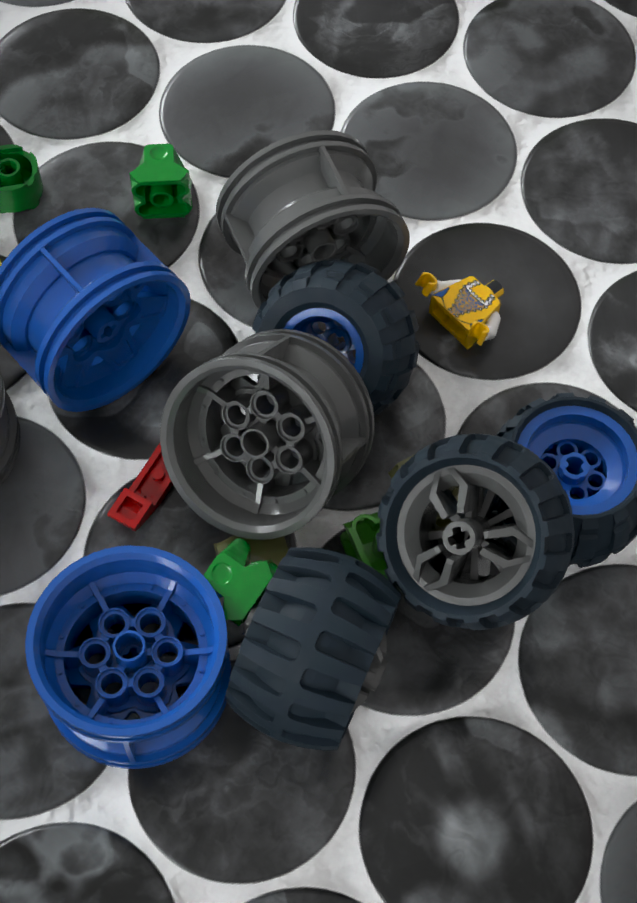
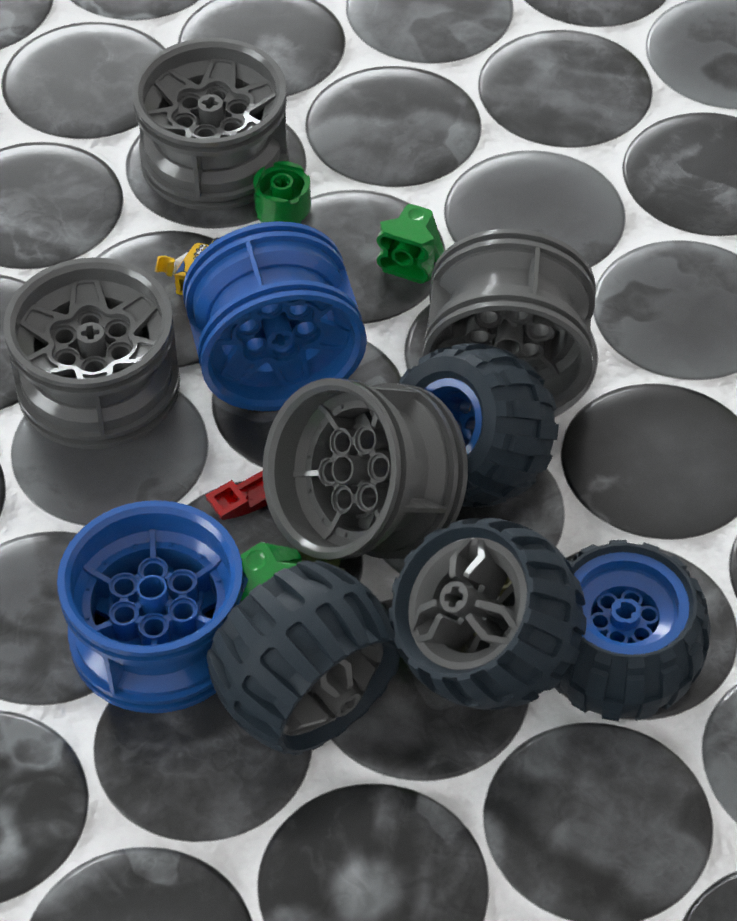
camera: 30 degrees right, 10 degrees down
torso [415,272,504,350] -> none

